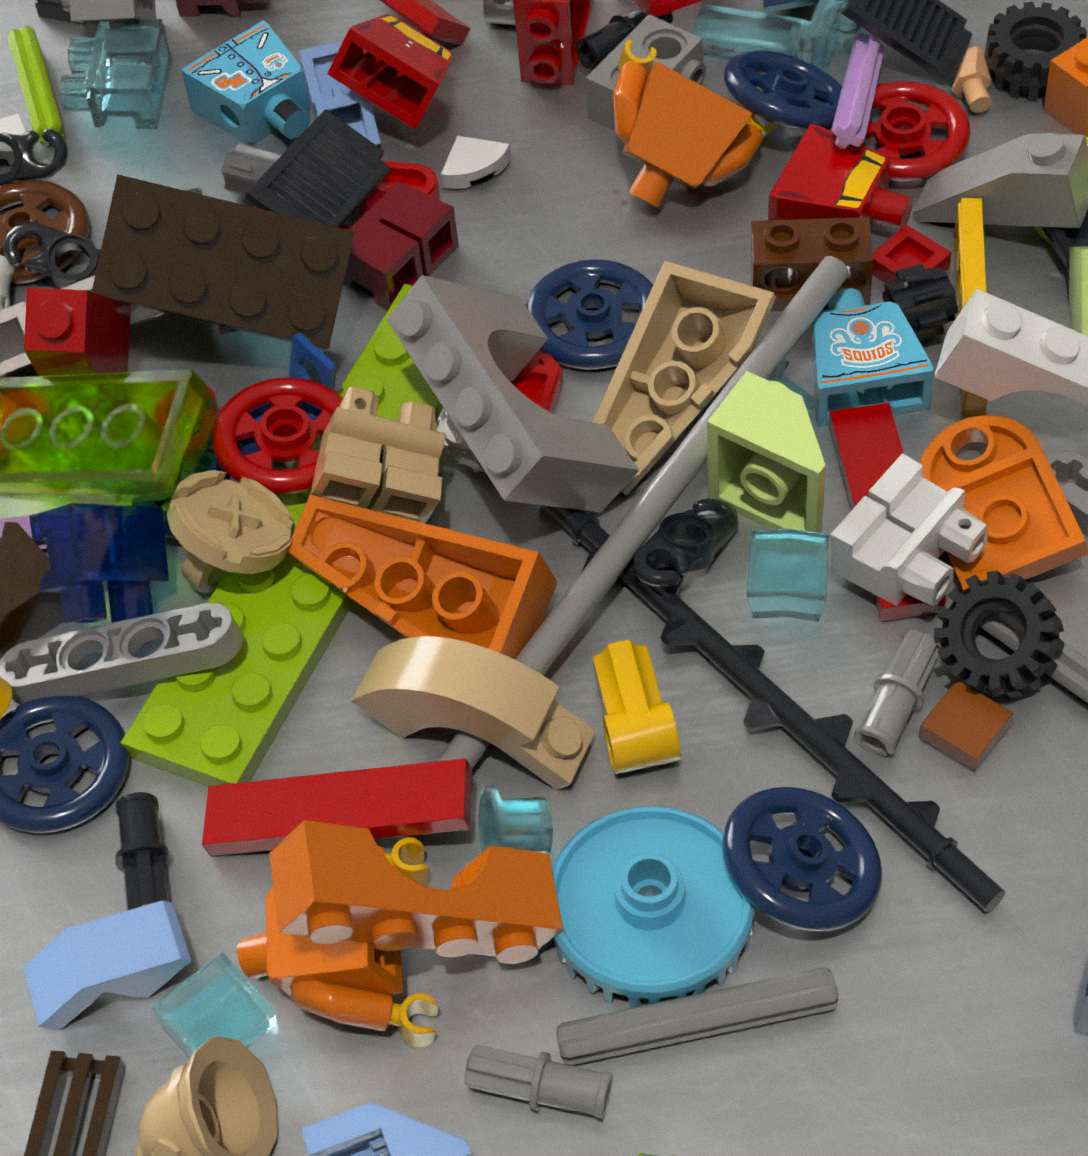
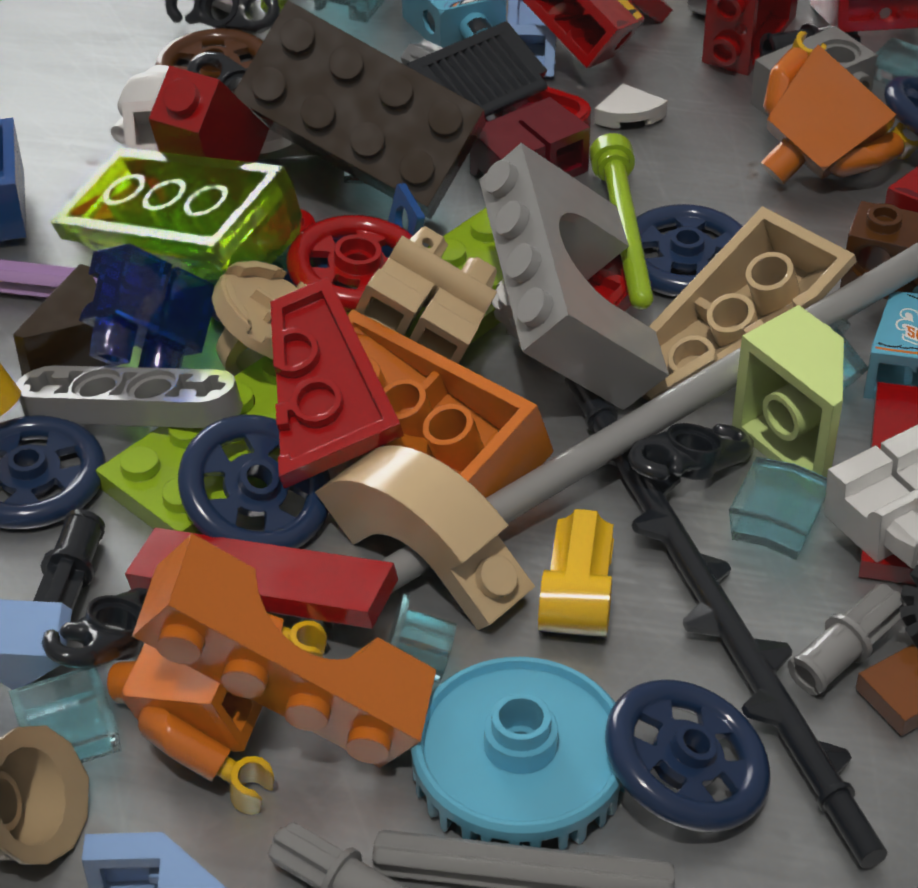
camera: 15 degrees right, 10 degrees down
none -> black piece [42,588,148,670]
none -> dark blue plate [178,415,331,548]
none -> red wing [270,277,404,489]
none -> lime piece [589,133,653,310]

